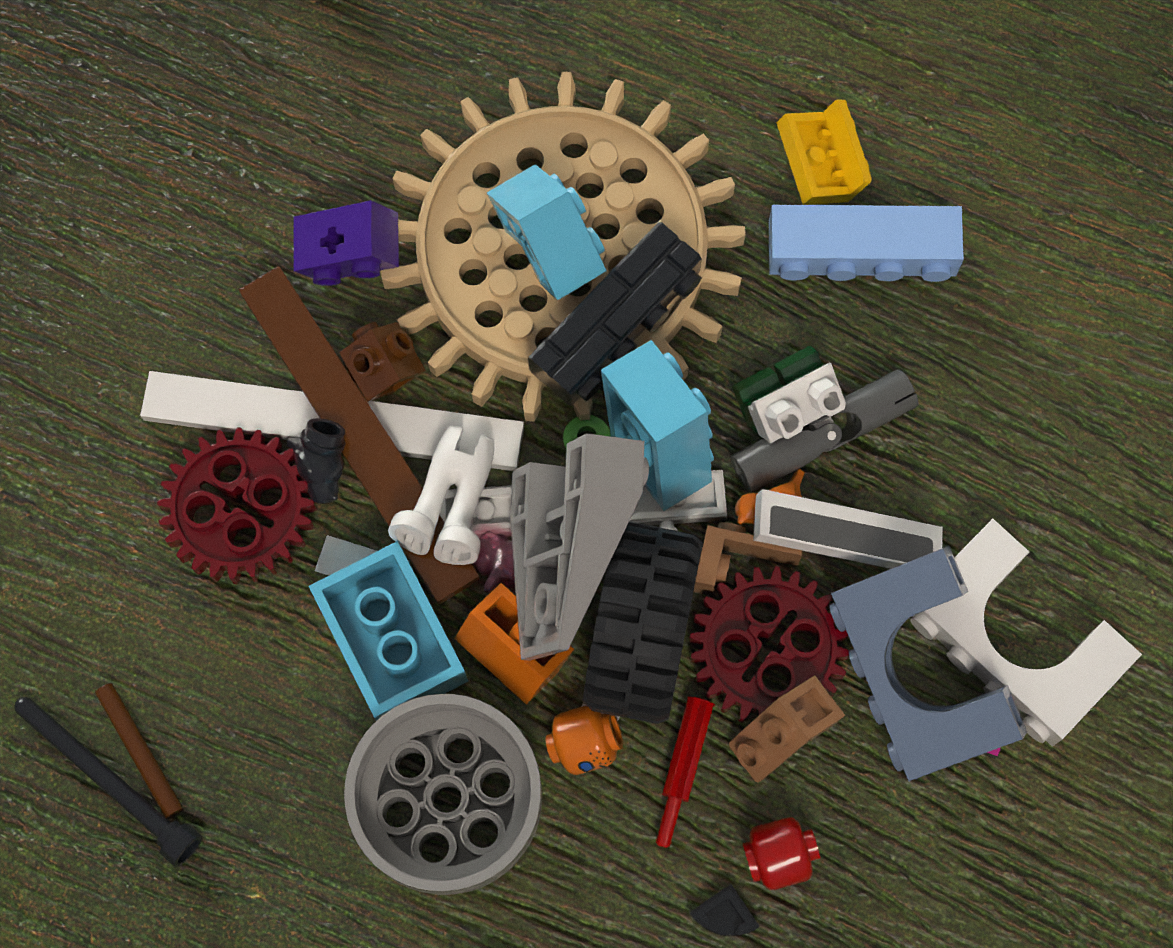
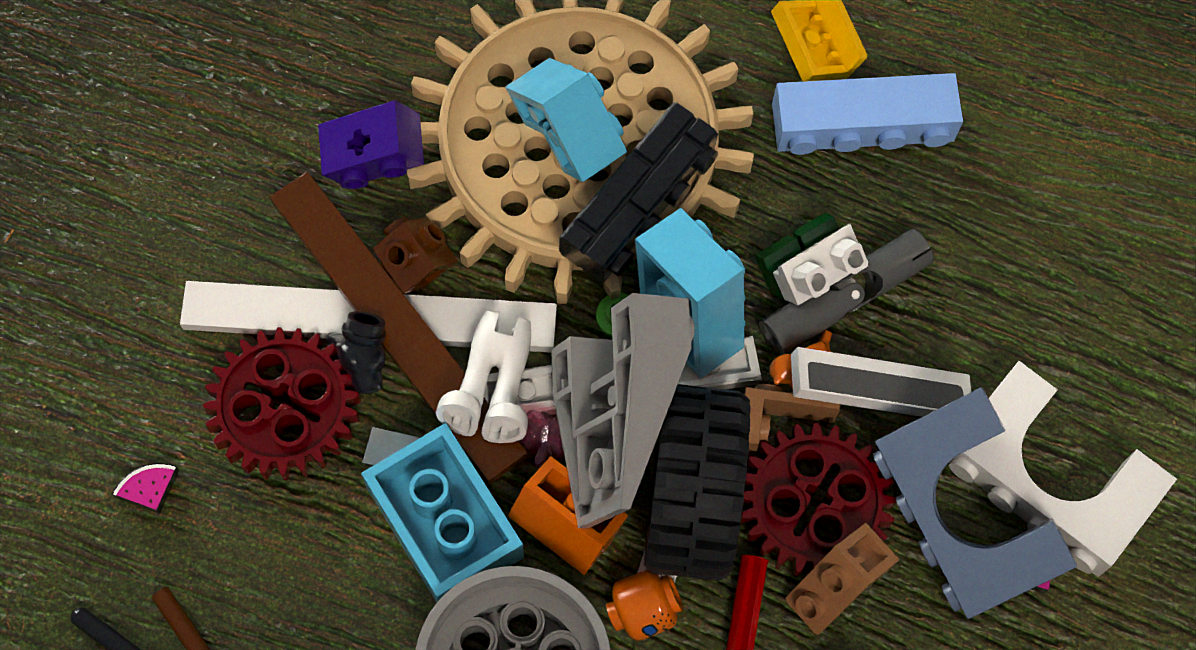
camera: 10 degrees left, 5 degrees down
none -> dark pink tile [112,463,180,514]

